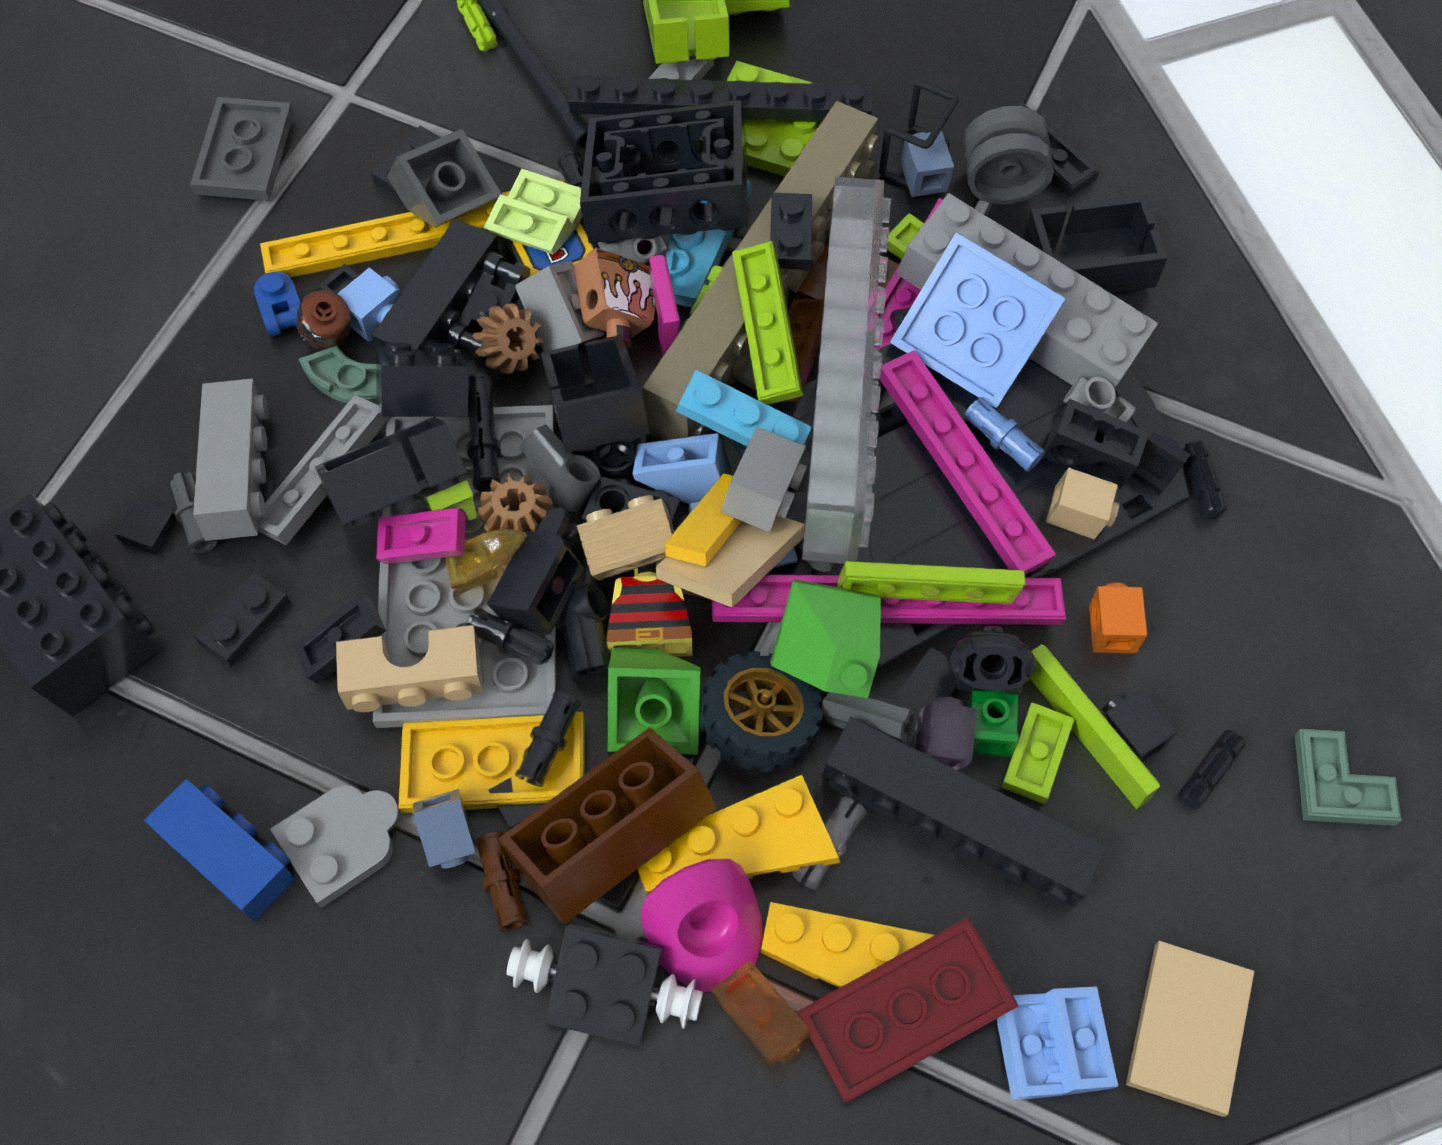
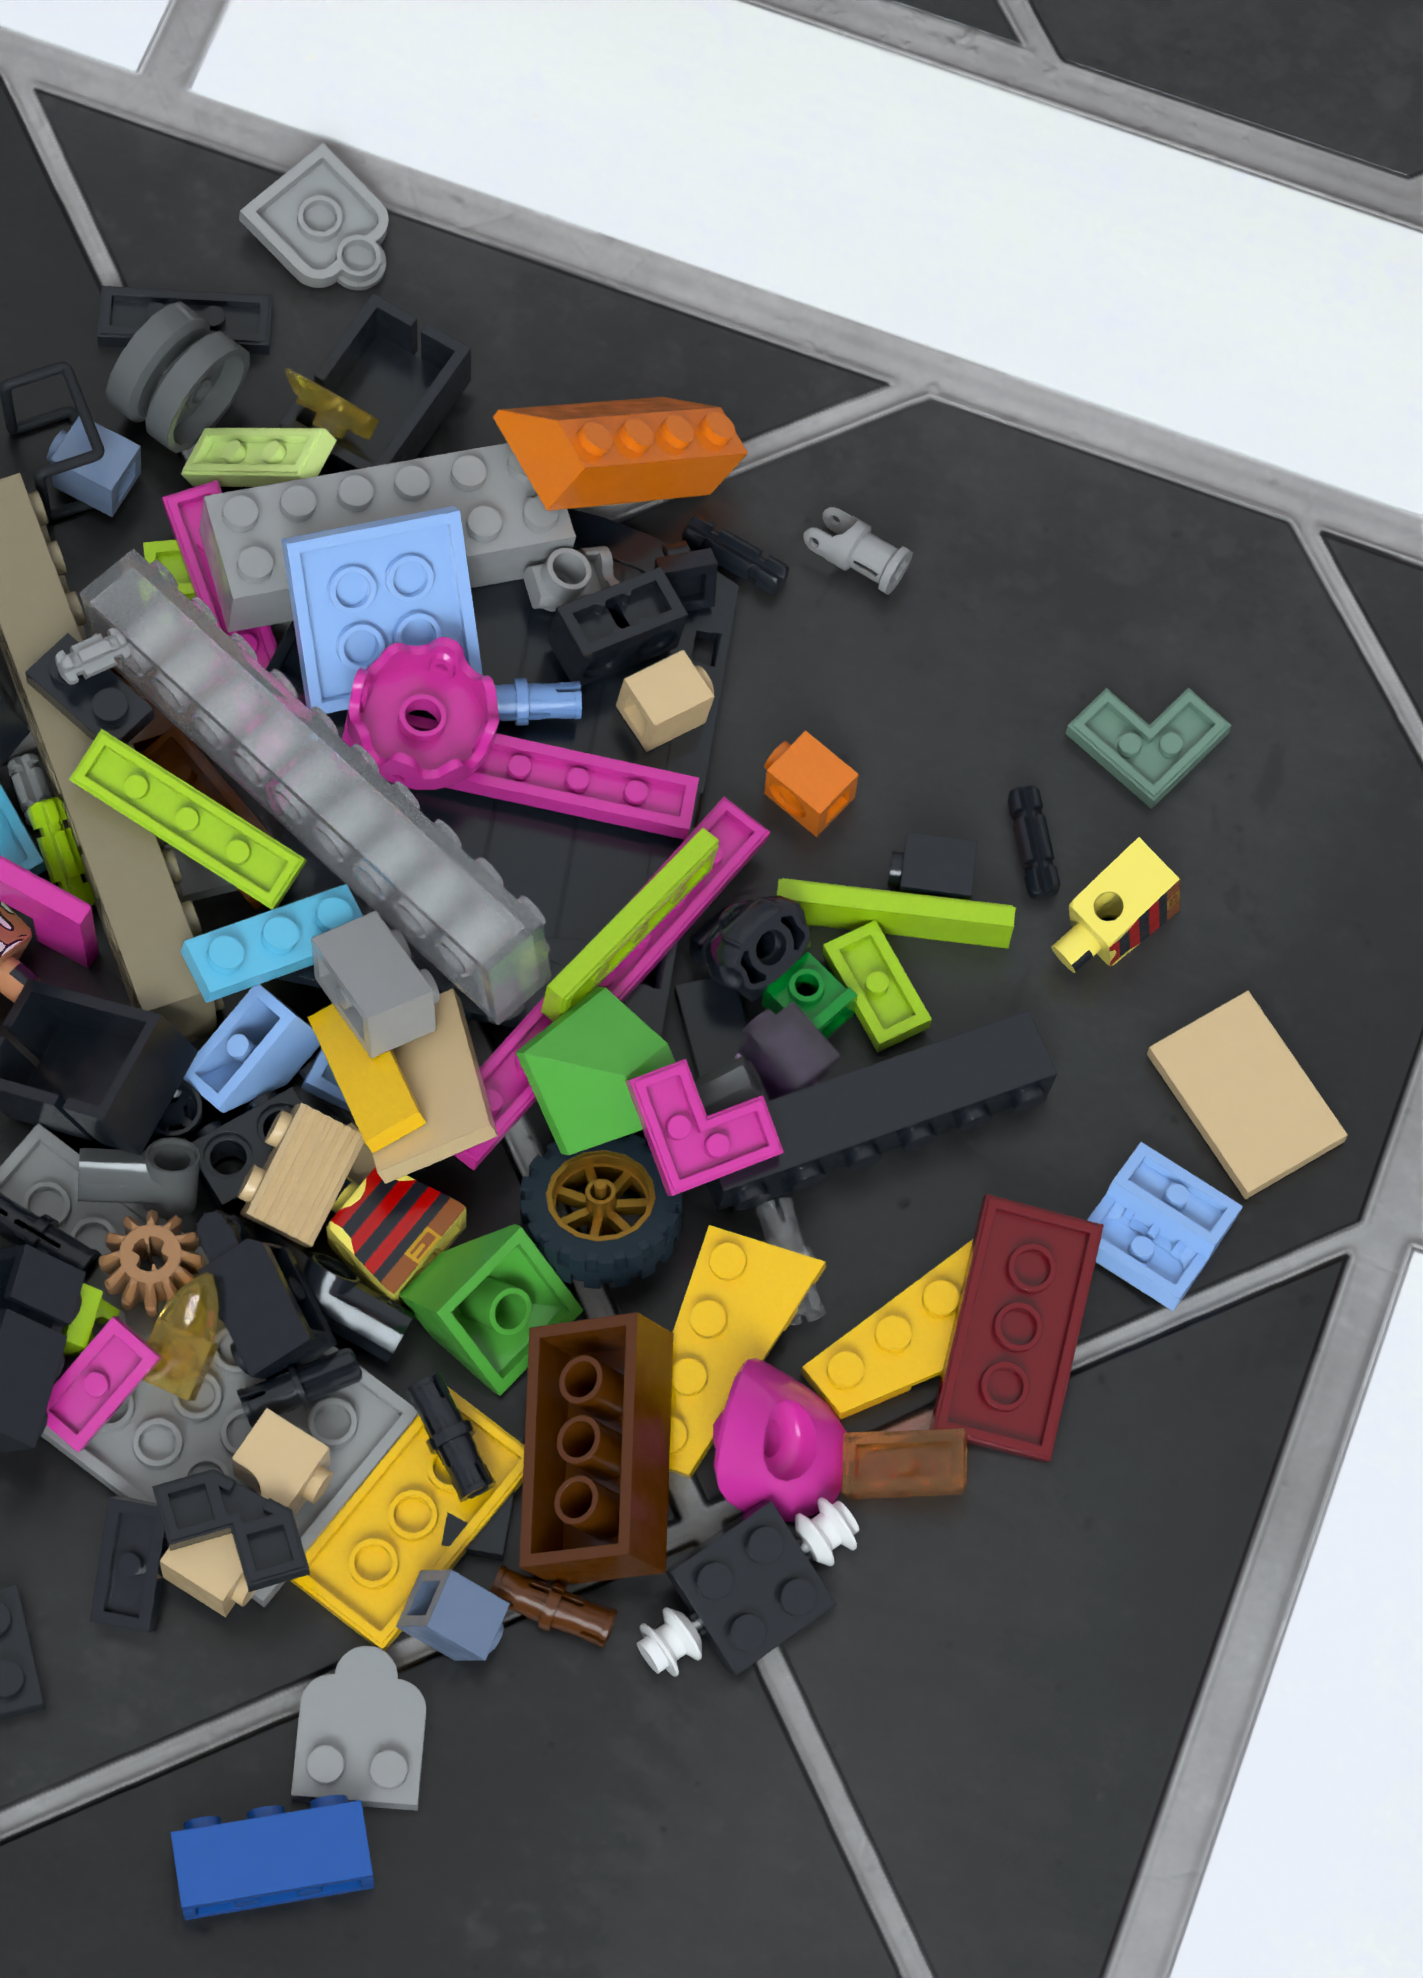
camera: 55 degrees left, 5 degrees up
none -> light grey piece [55,628,131,685]
none -> black tile [152,1469,310,1592]
none -> yellowish green tile [181,428,337,487]
none -> light grey plate [239,143,389,291]
none -> clear yellow plate [285,368,379,441]
none -> dark pink plate [347,637,500,790]
none -> orange slope [493,397,748,511]
none -> dark pink tile [625,1059,784,1196]
none -> light grey piece [803,507,913,595]
none -> light yellow torso [1051,837,1180,973]

